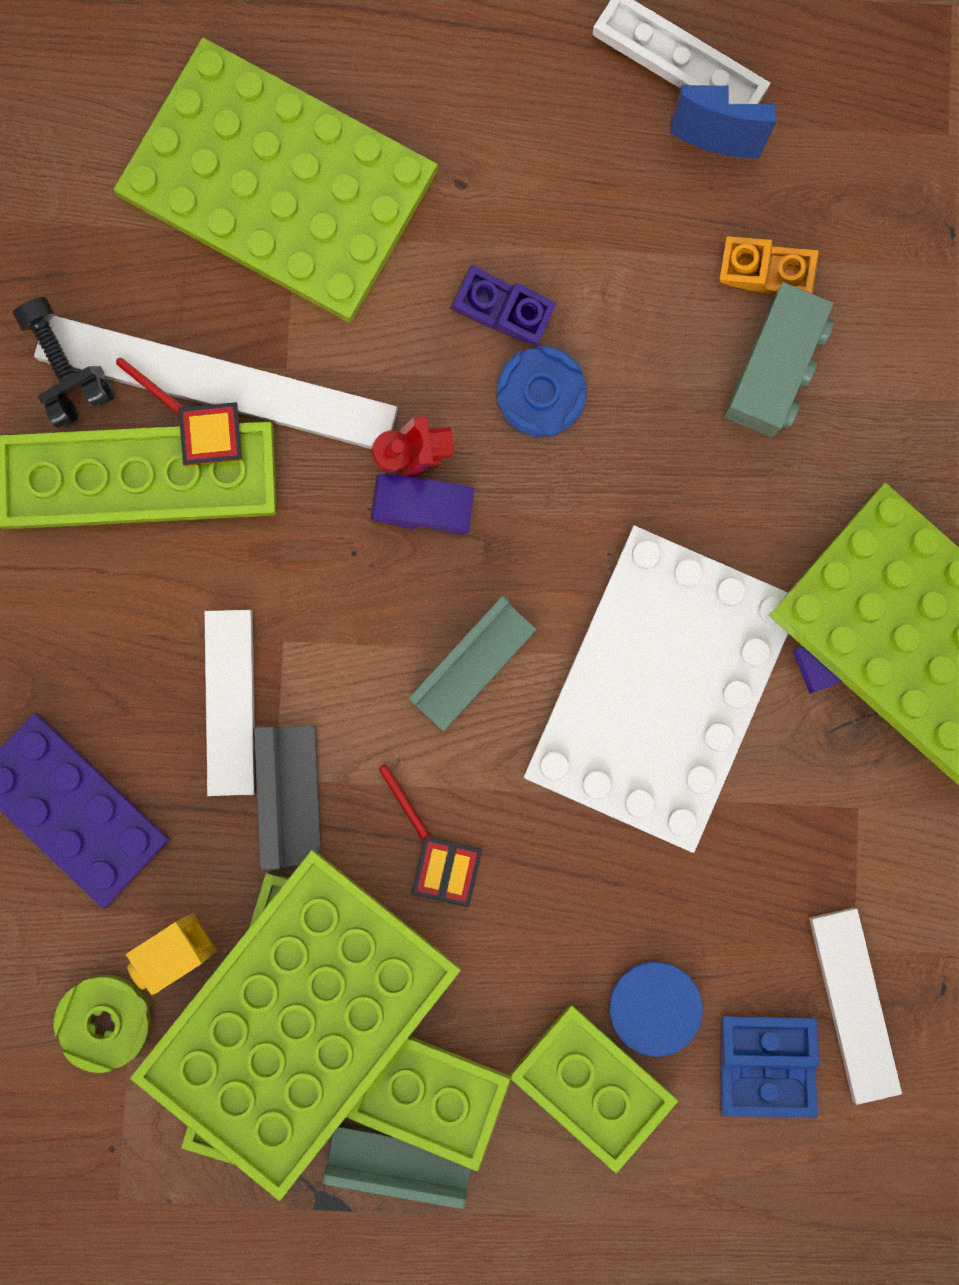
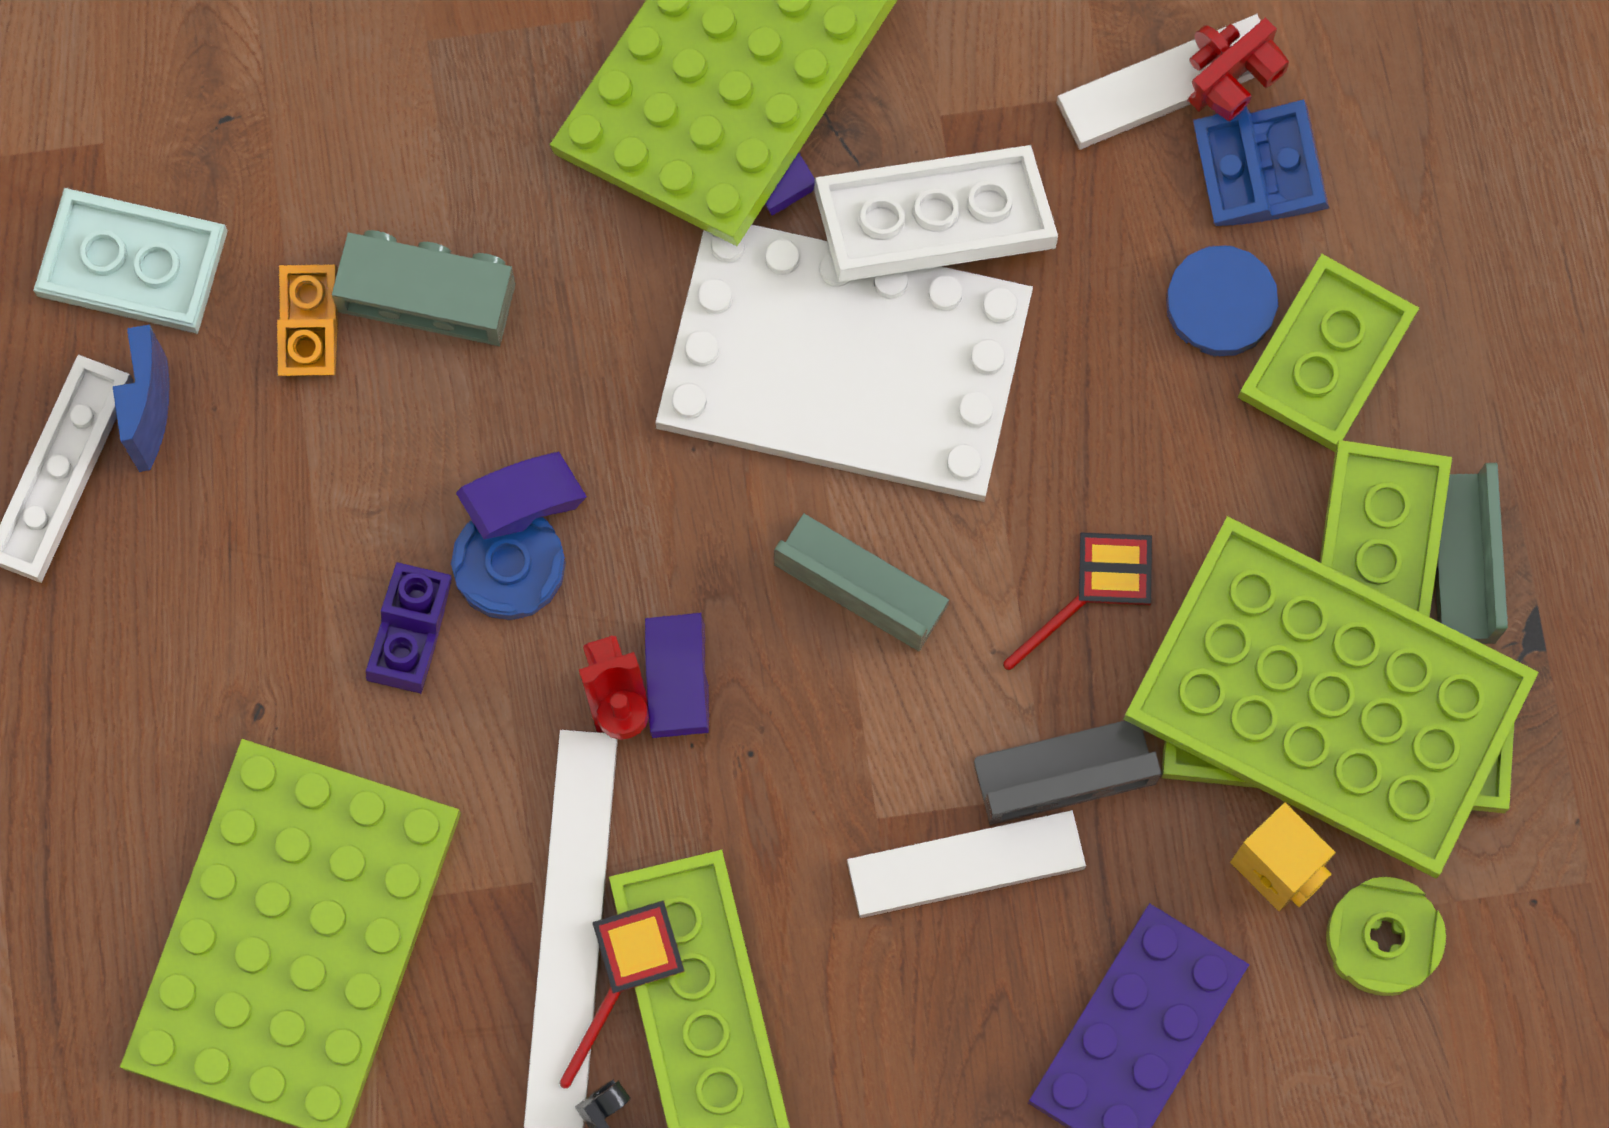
camera: 100 degrees left, 10 degrees down
none -> light aqua tile [33,188,228,334]
none -> dark purple slope [456,451,587,540]
none -> white plate [814,145,1058,282]
none -> red hips [1188,17,1289,121]

